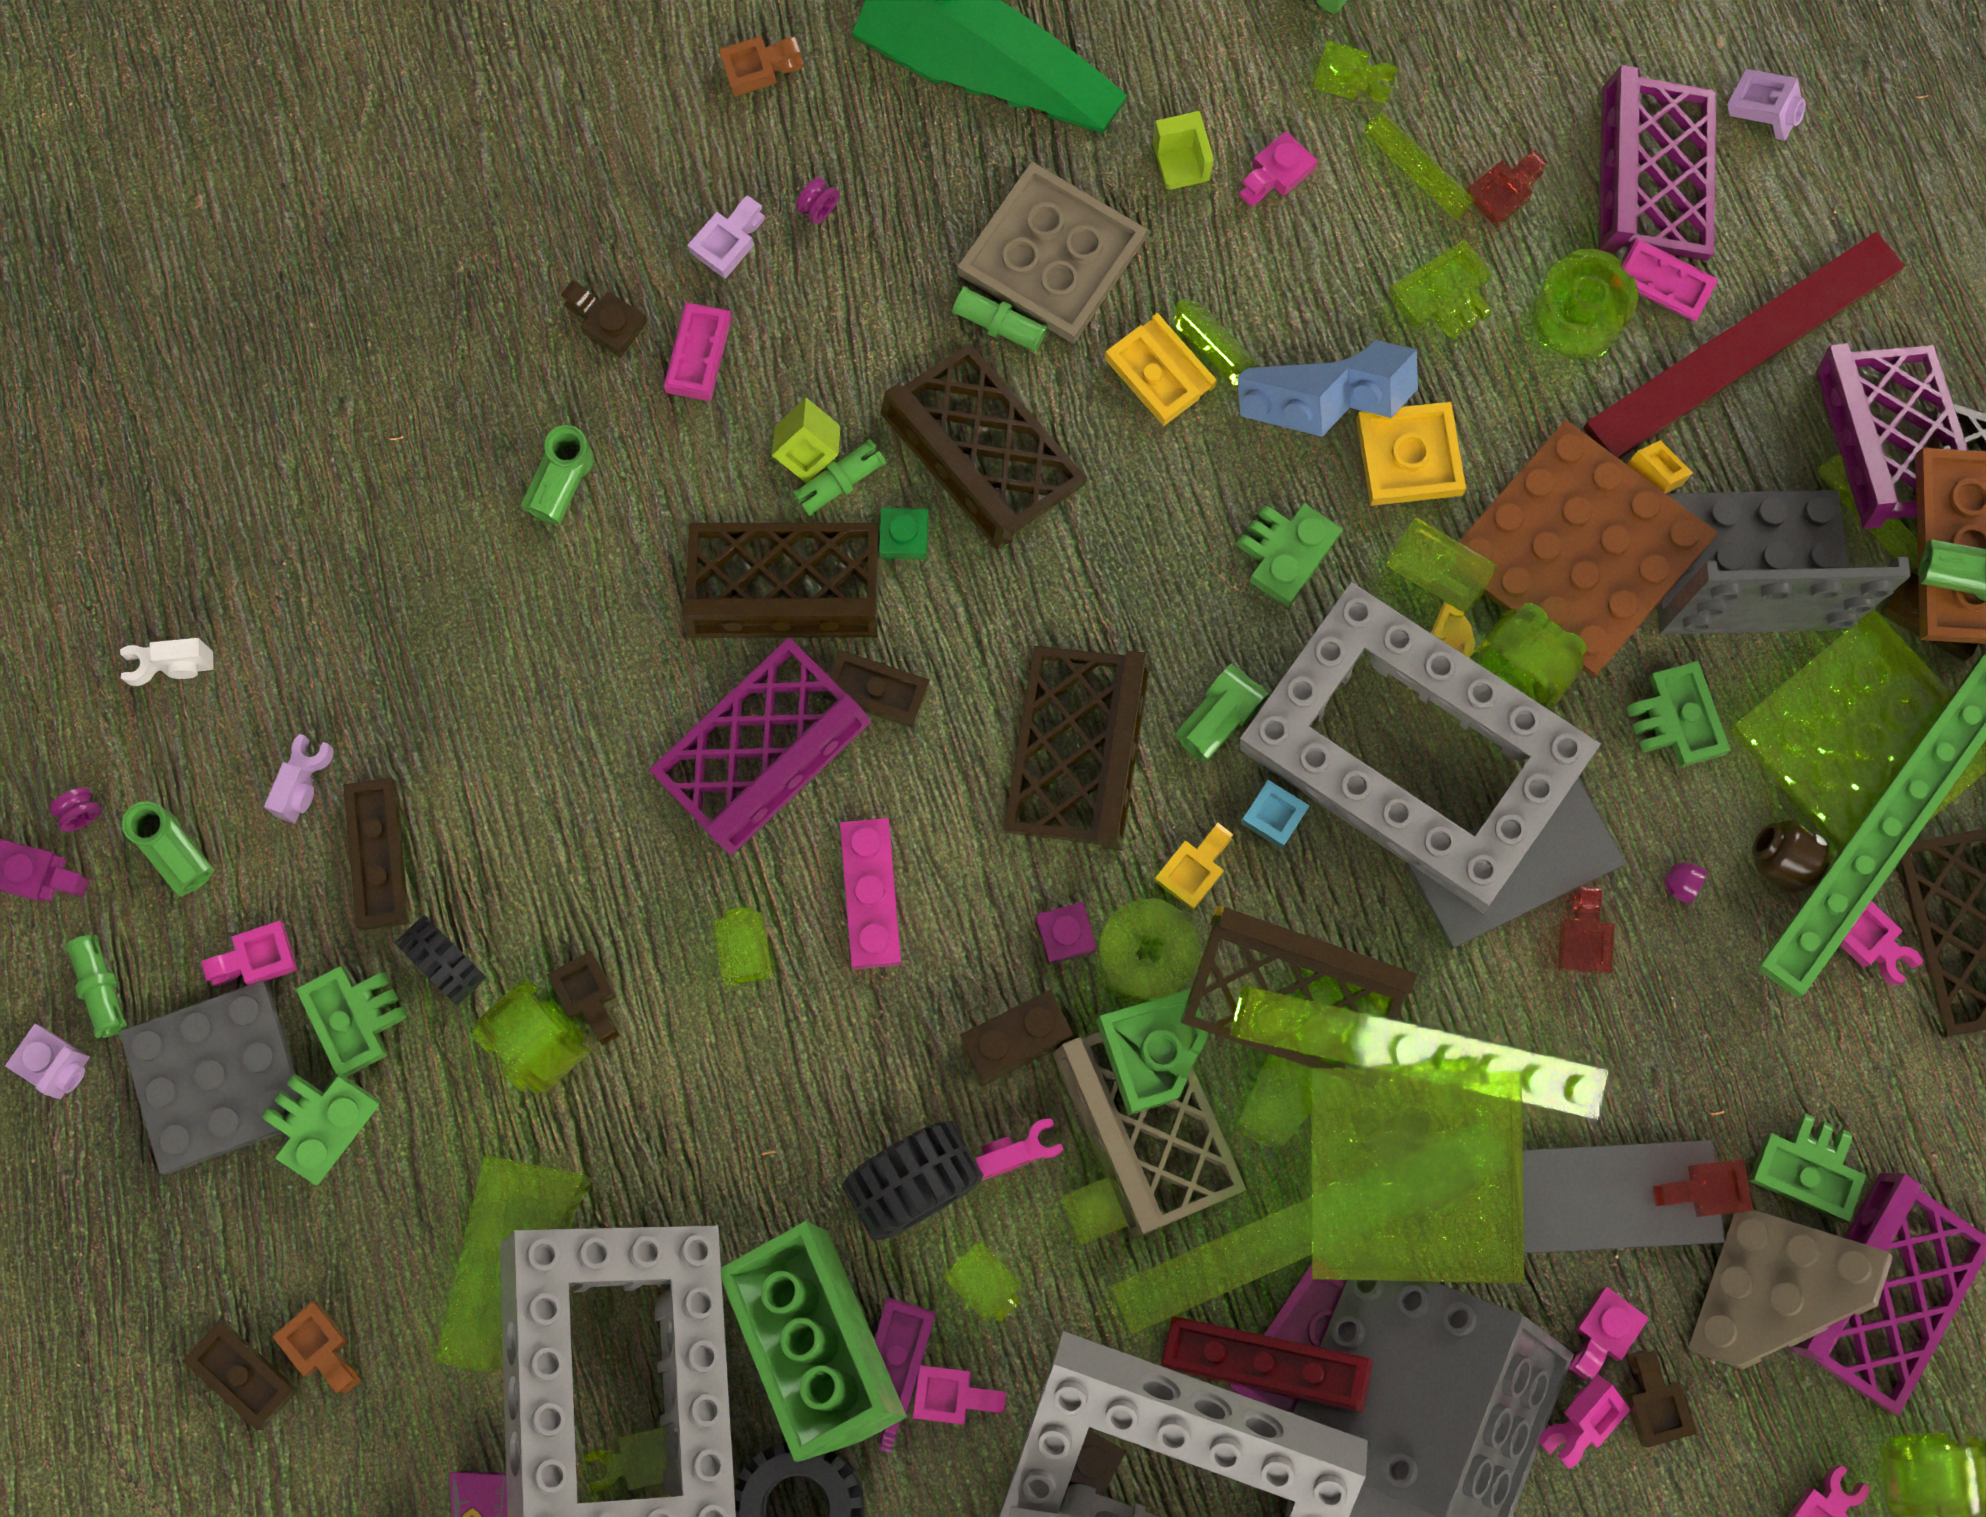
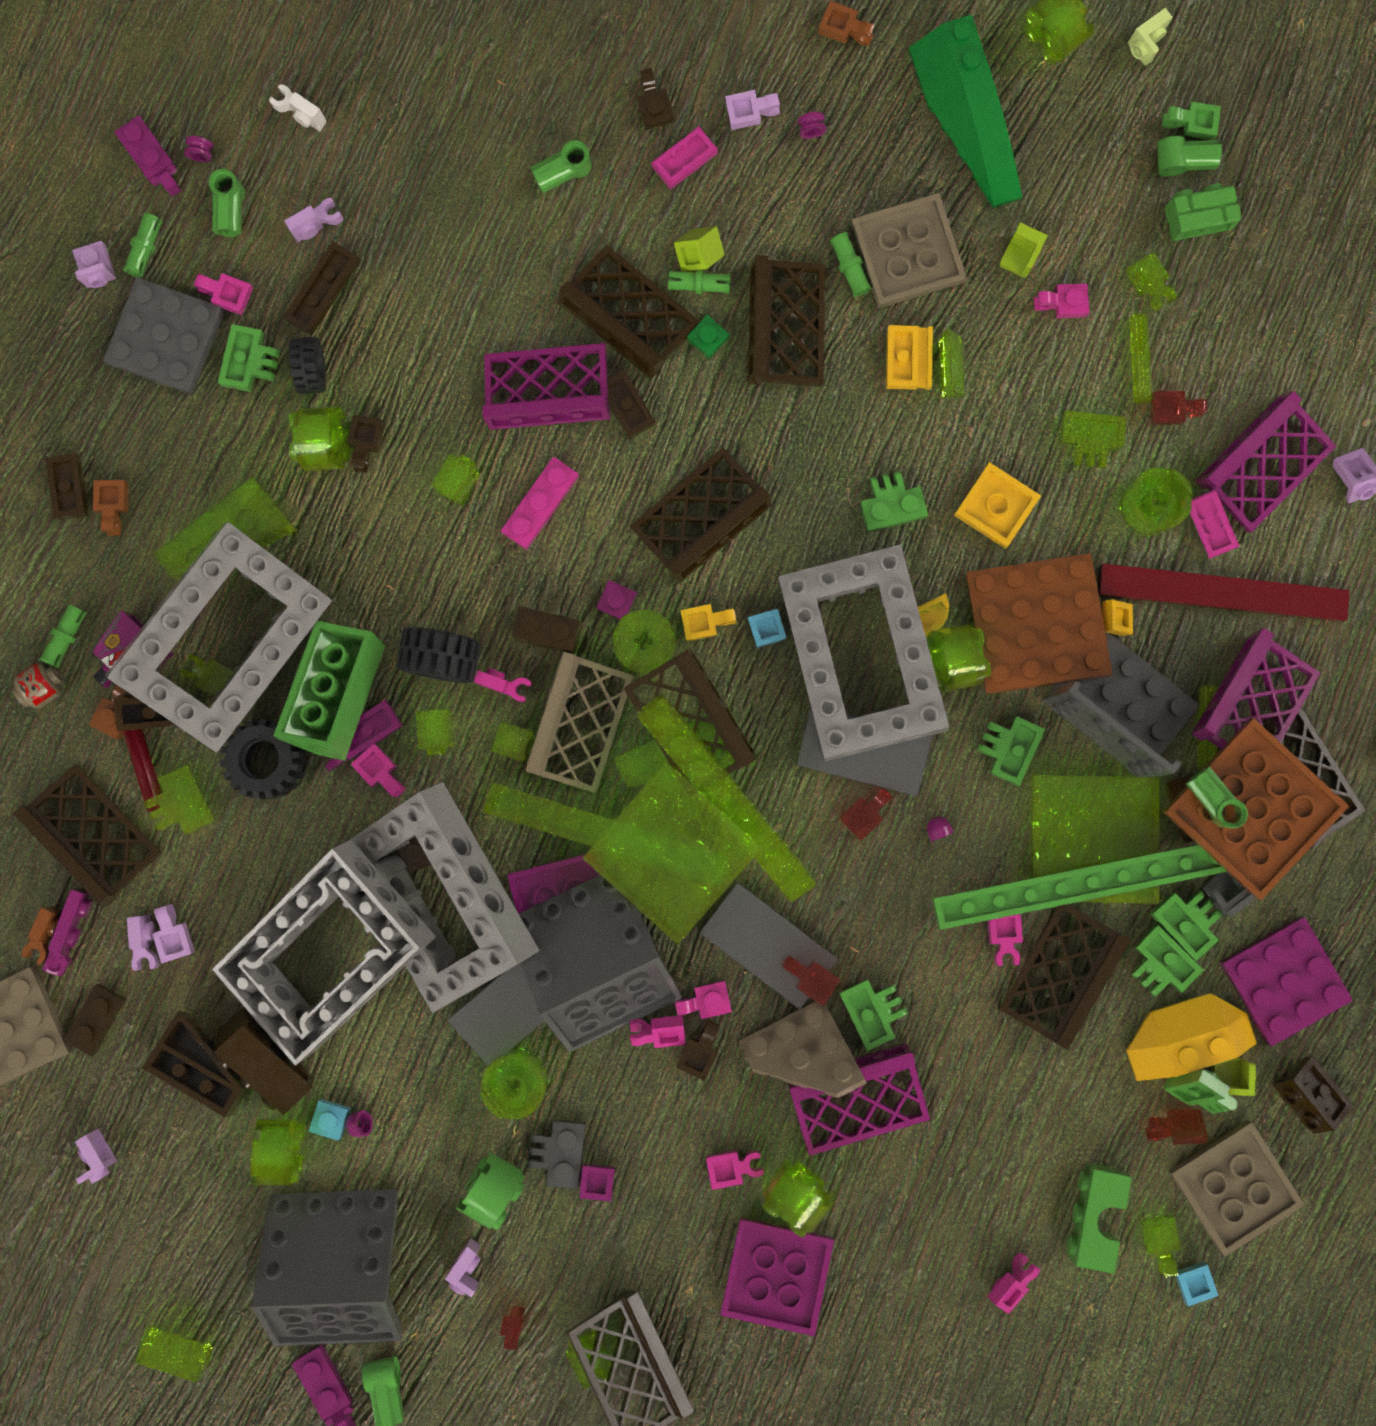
camera: 45 degrees right, 10 degrees up
bright green hinge [261,1072,380,1186] -> none
bright green plate [1096,989,1209,1115] -> none
dark red tile [1160,1316,1373,1413] -> none
bright green piece [1175,663,1270,763] -> none
medium blue arch [1237,340,1418,437] -> none
clear neon green slope [1386,517,1498,612] -> none
dark brown head [1752,820,1830,893] -> none

